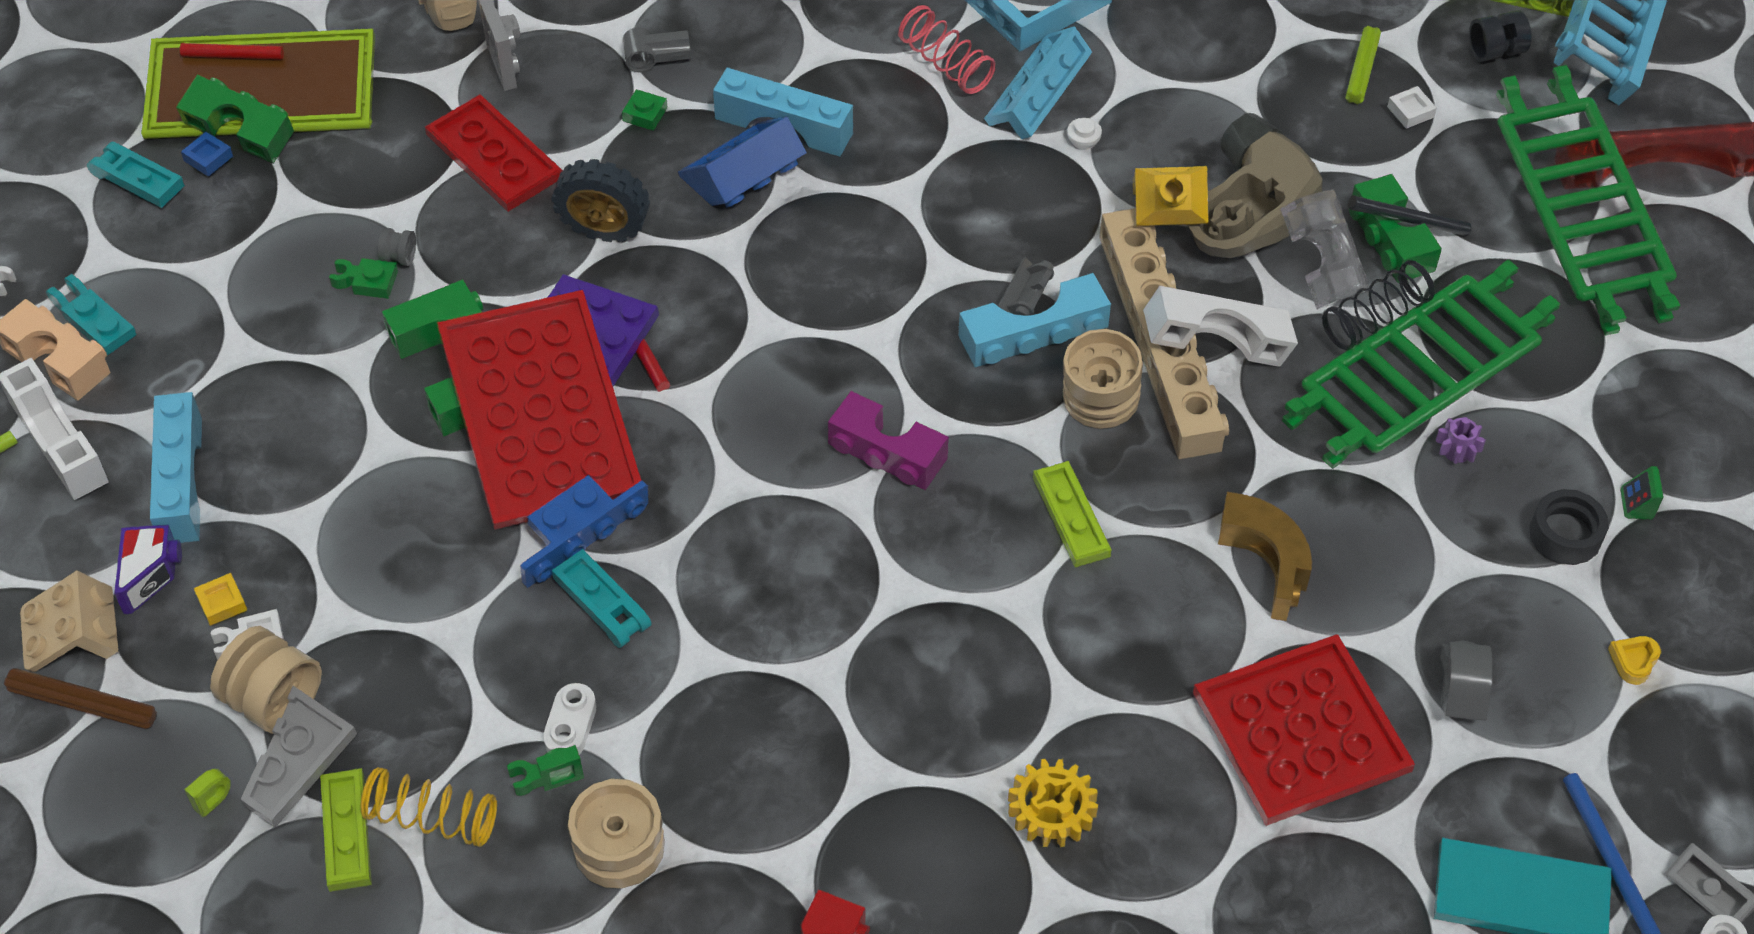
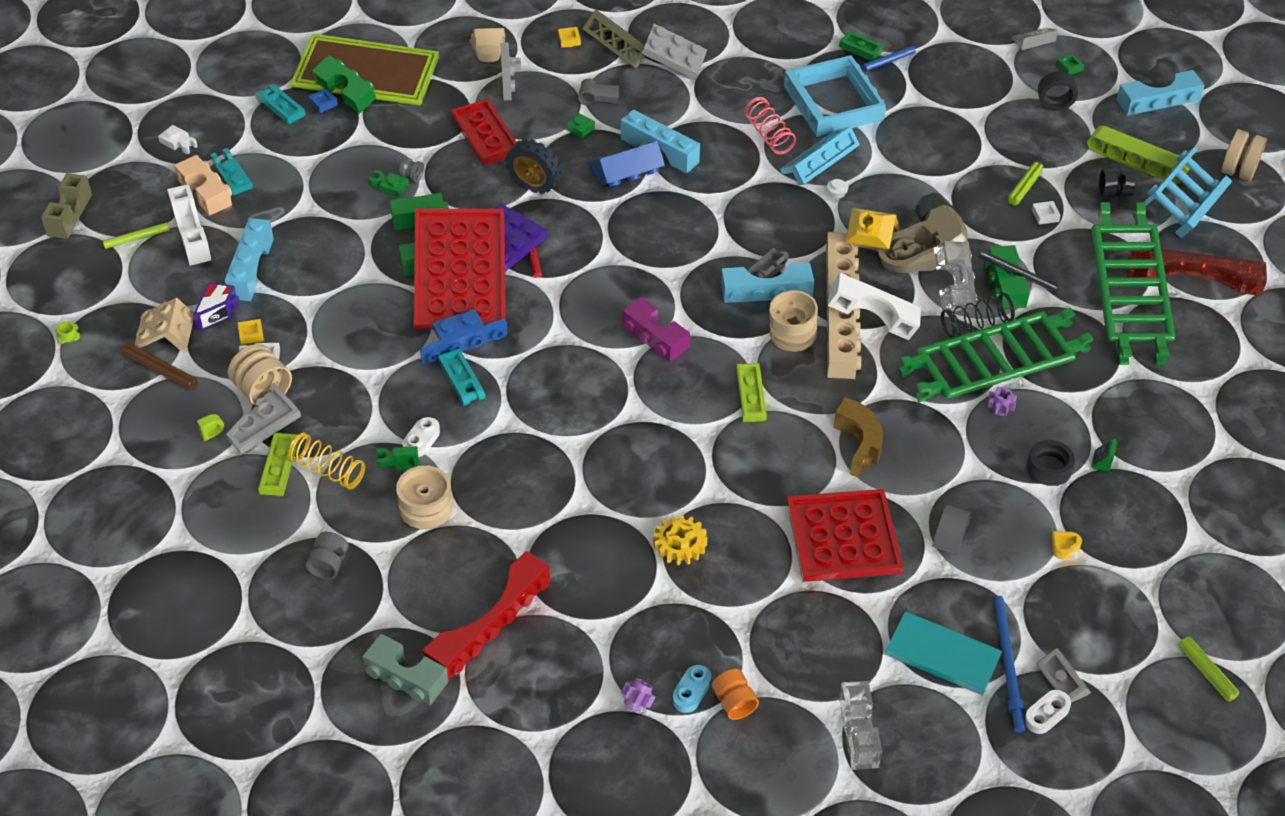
camera: 15 degrees right, 5 degrees down
red bar [180,43,284,60] -> none

